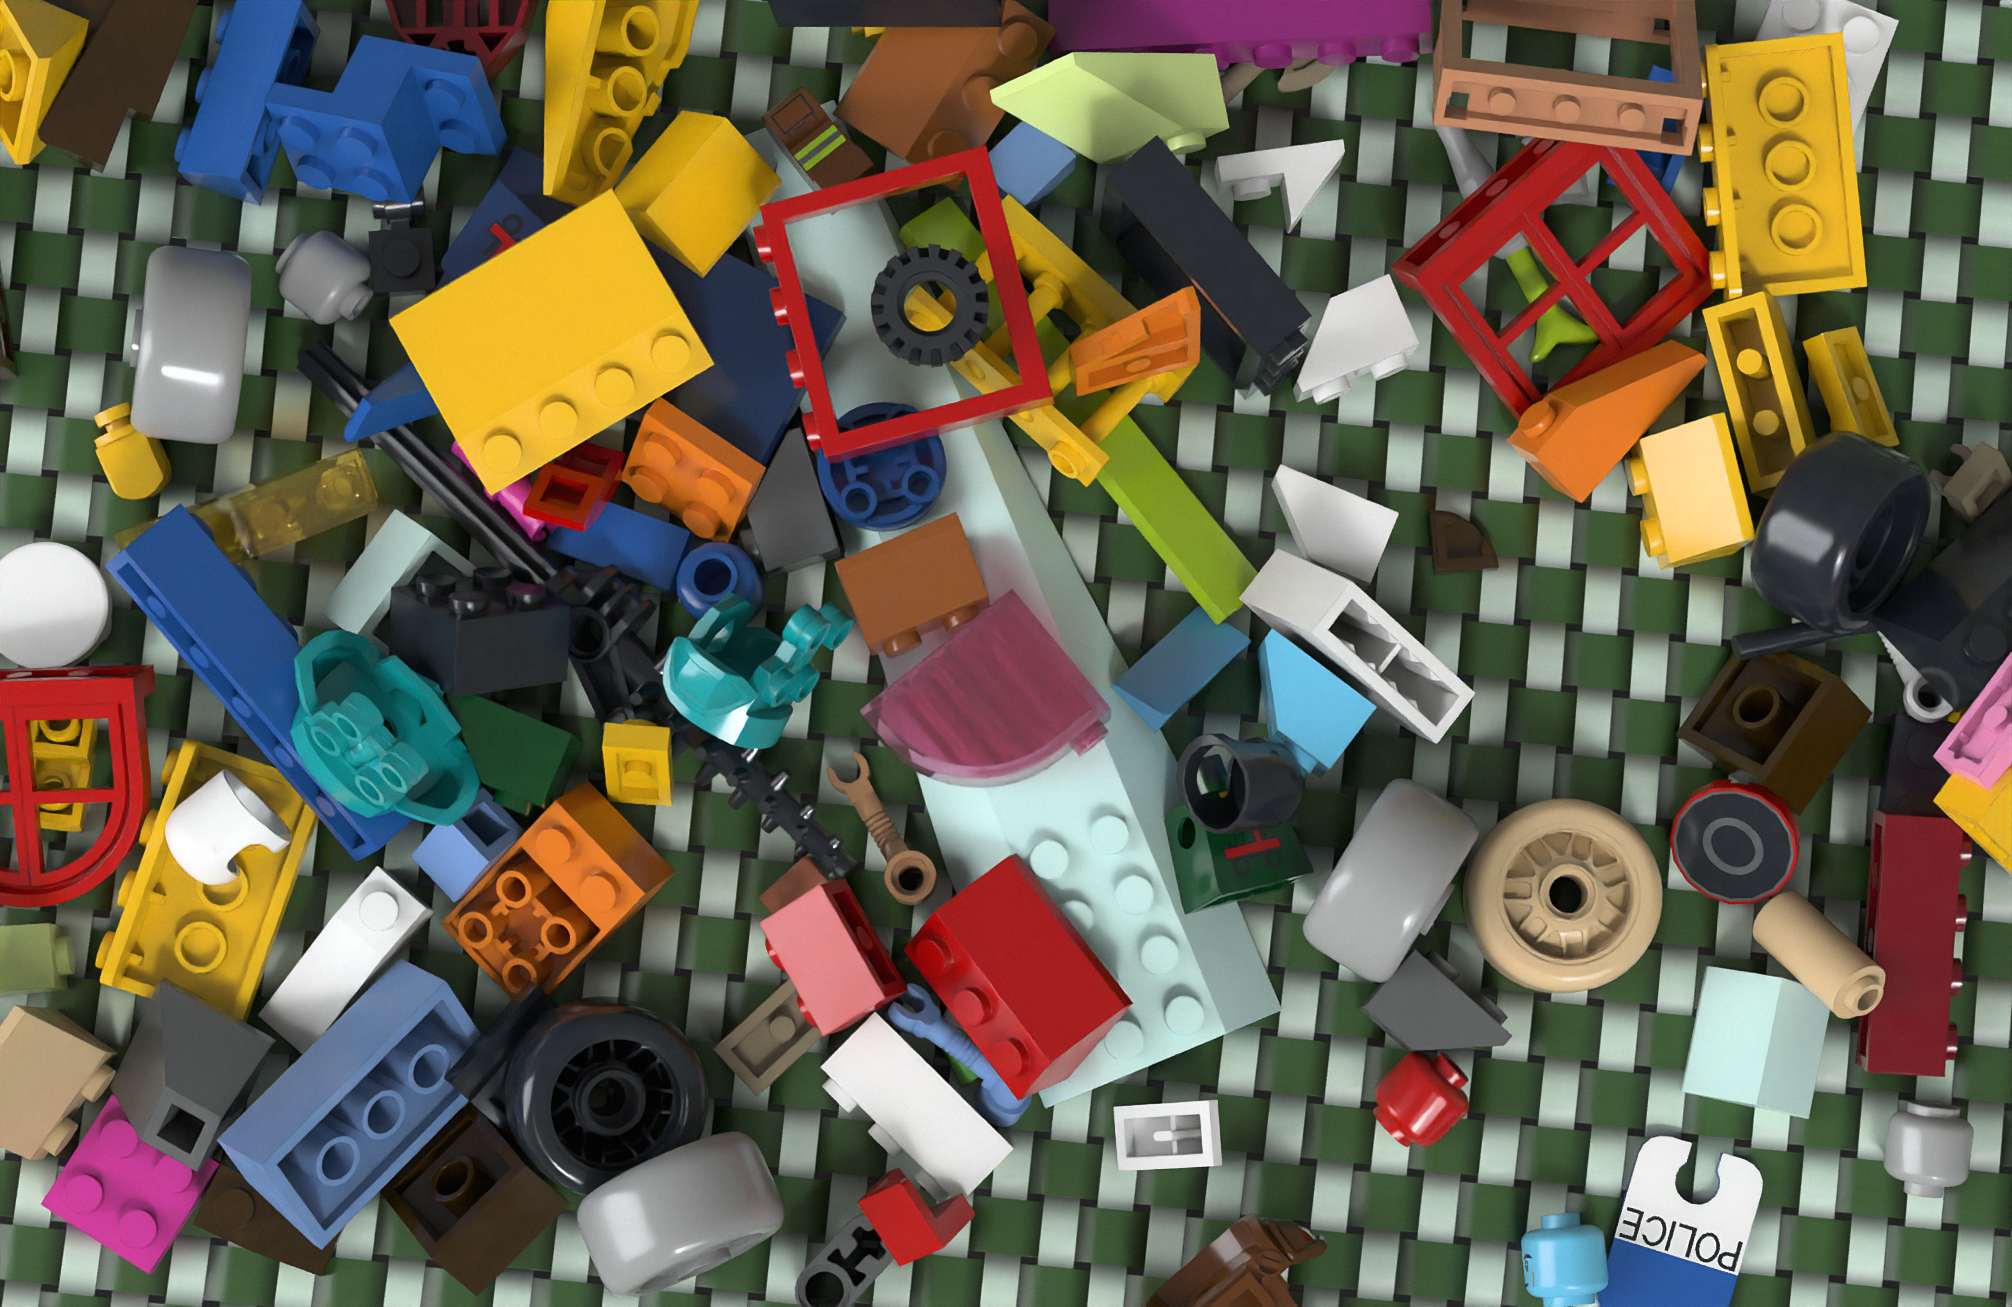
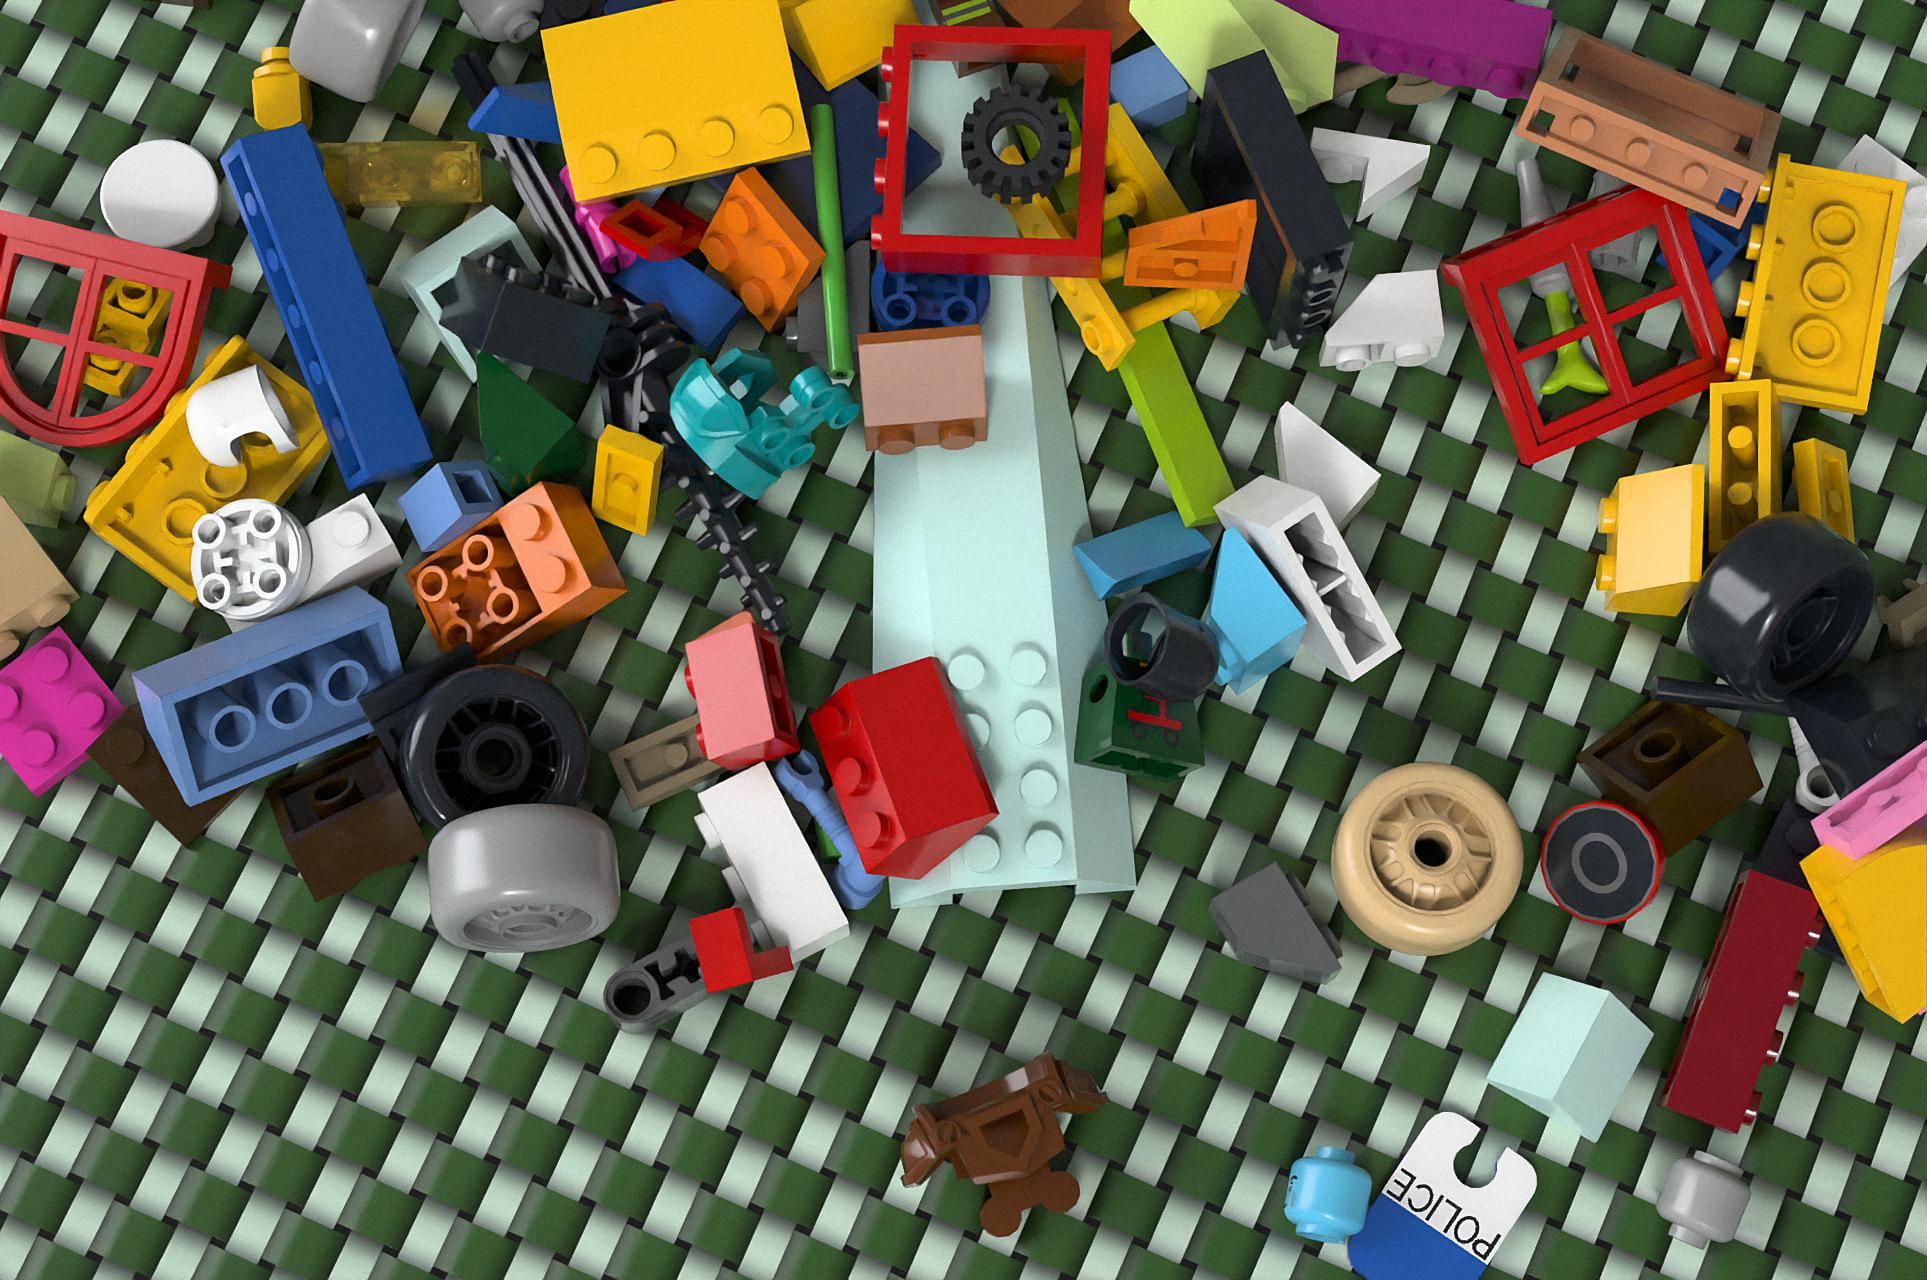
camera: 20 degrees right, 10 degrees down
dark grey slope [110,977,276,1172] -> none
teal piece [290,629,479,827] -> none
blue head [676,541,766,623] -> none
medium nougat brick [827,751,938,905] -> none
clear pink brick [859,589,1111,788] -> none
white slope [1114,1100,1222,1171] -> none
light grey wheel [1302,778,1479,983] -> none
red head [1373,1051,1469,1147] -> none
dark brown tile [1428,510,1499,576] -> none
orange slope [1506,339,1709,503] -> none
tan brick [1752,891,1885,1019] -> none
none -> white tile [191,499,311,622]
none -> bright green piece [809,104,854,380]

